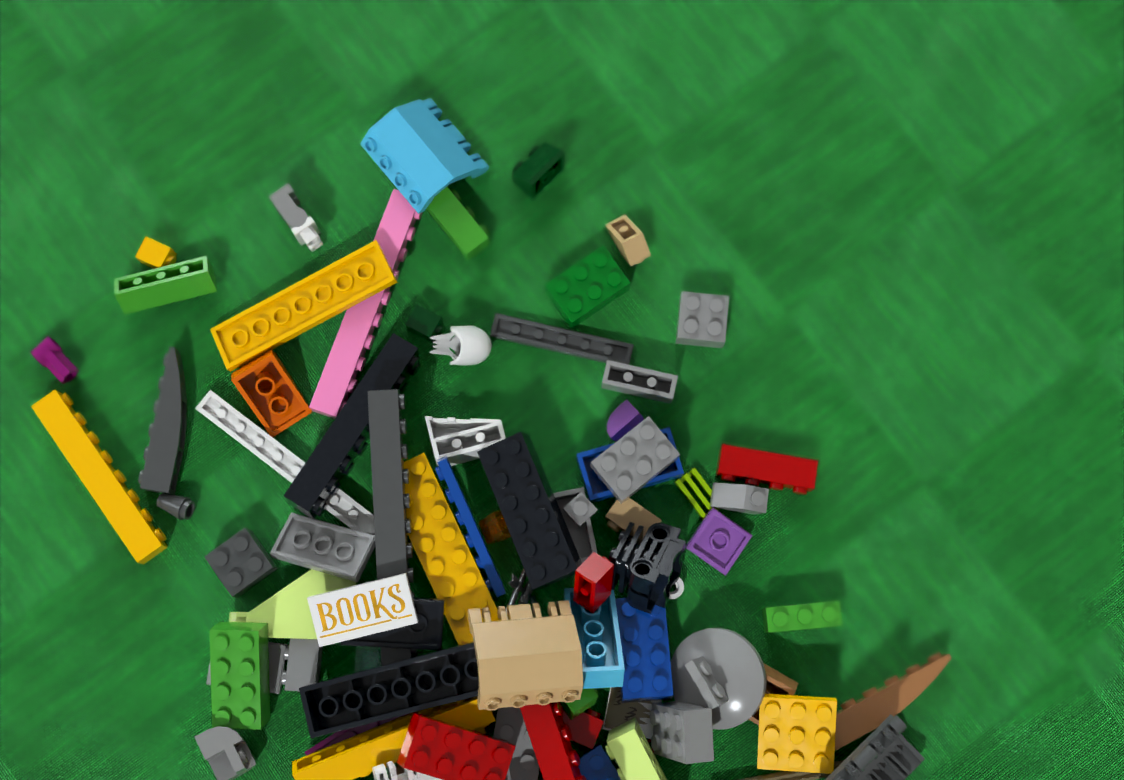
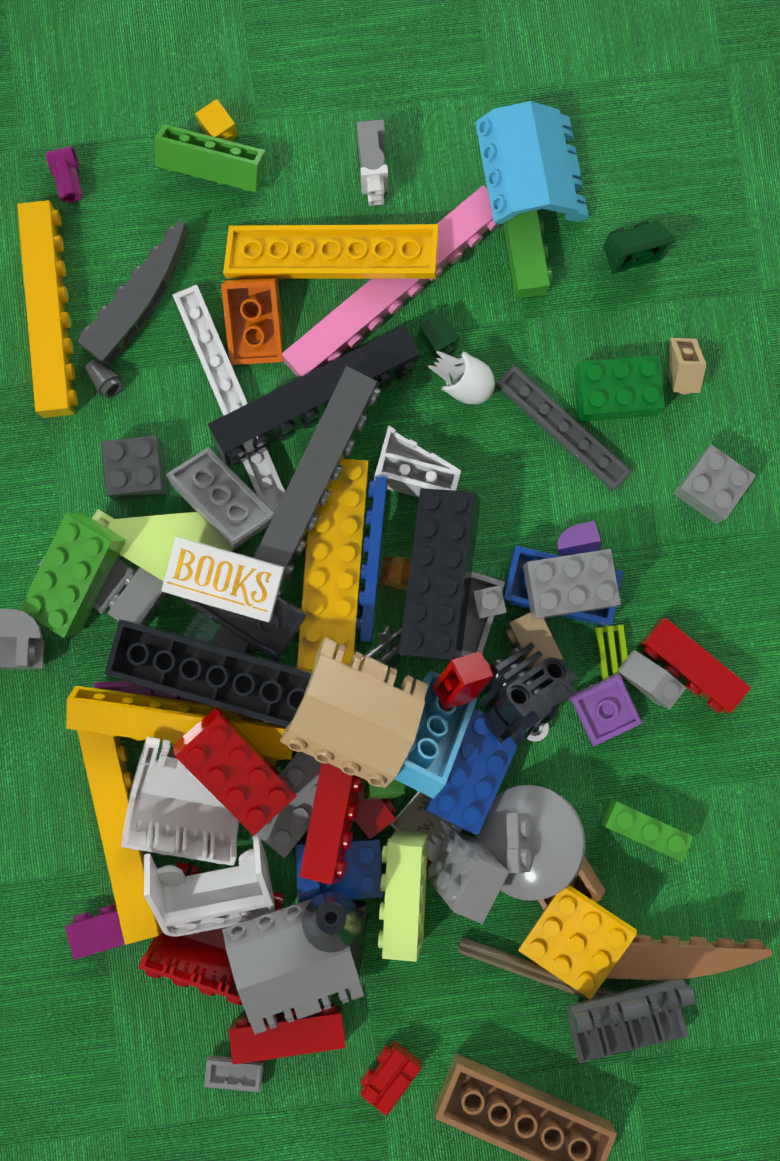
camera: 25 degrees right, 5 degrees up
light grey brick [601,360,678,404] -> none

